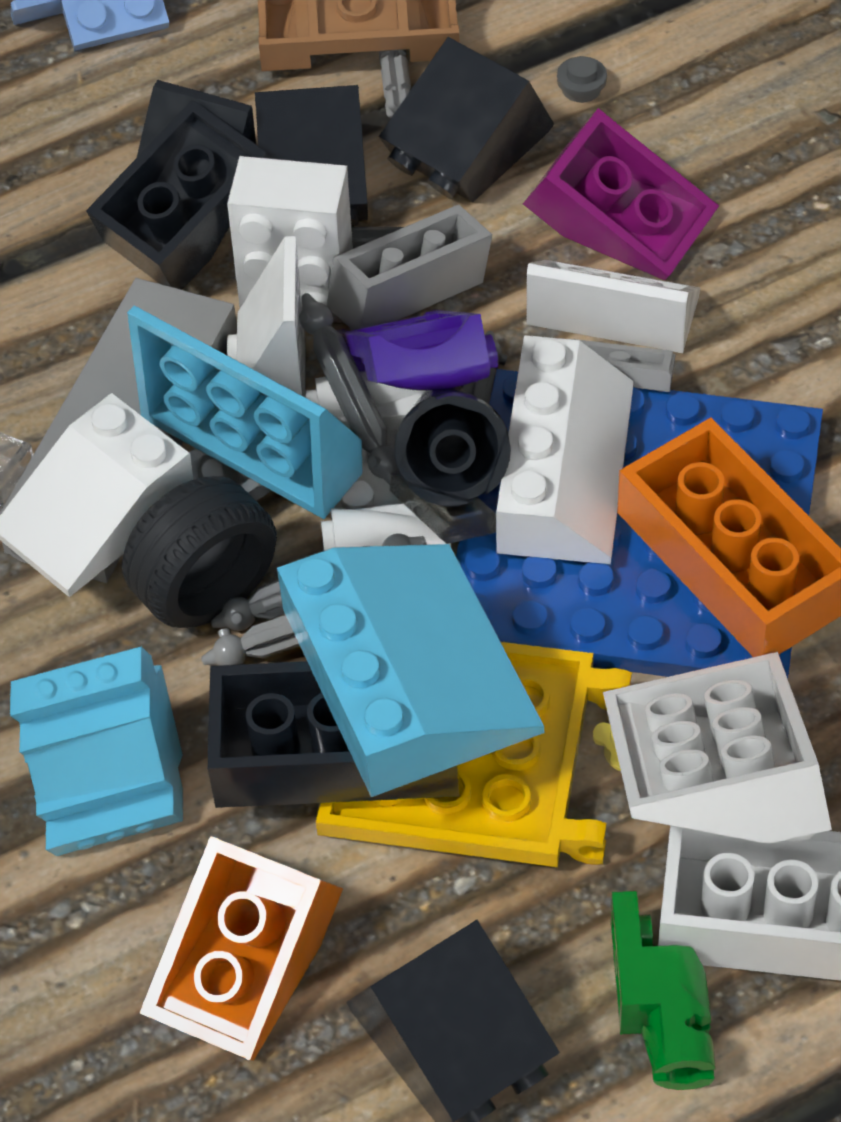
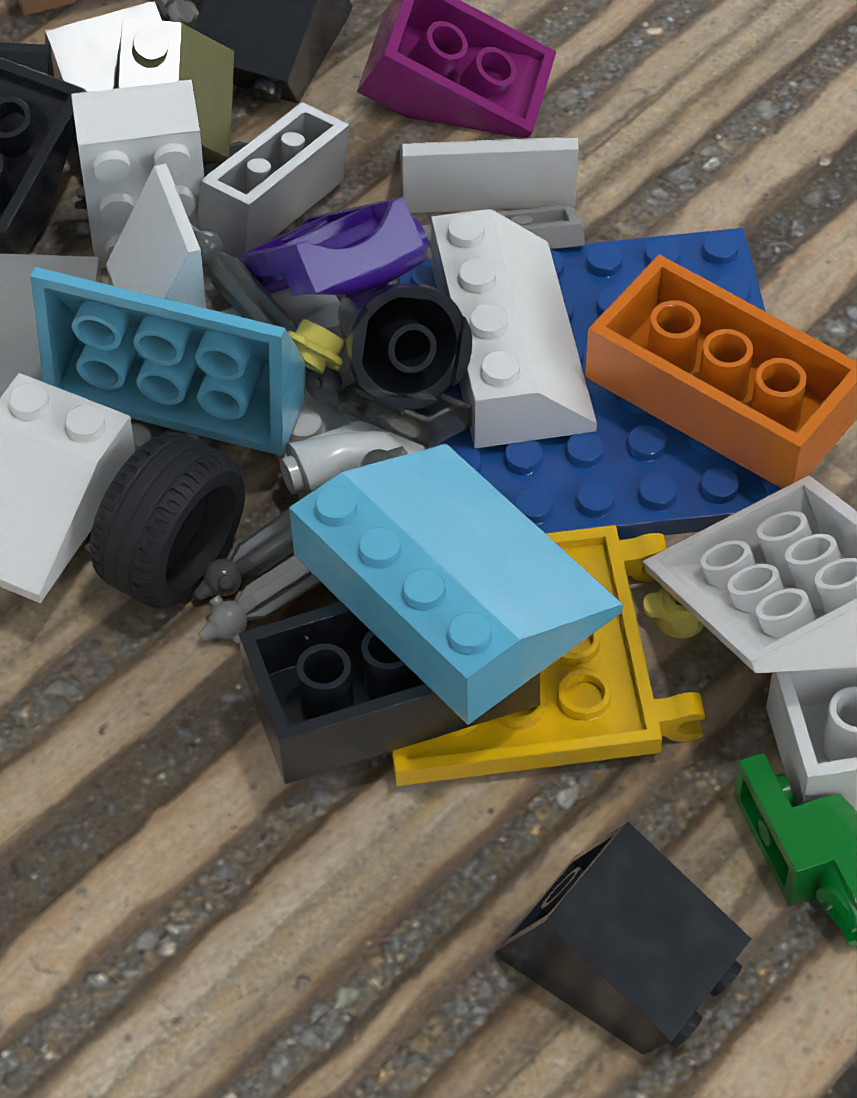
camera: 20 degrees left, 0 degrees up
medium azure slope [10,646,183,856] -> none
orange slope [140,836,343,1061] -> none
none -> olive slope [117,17,234,162]
none -> light yellow plate [288,319,345,374]

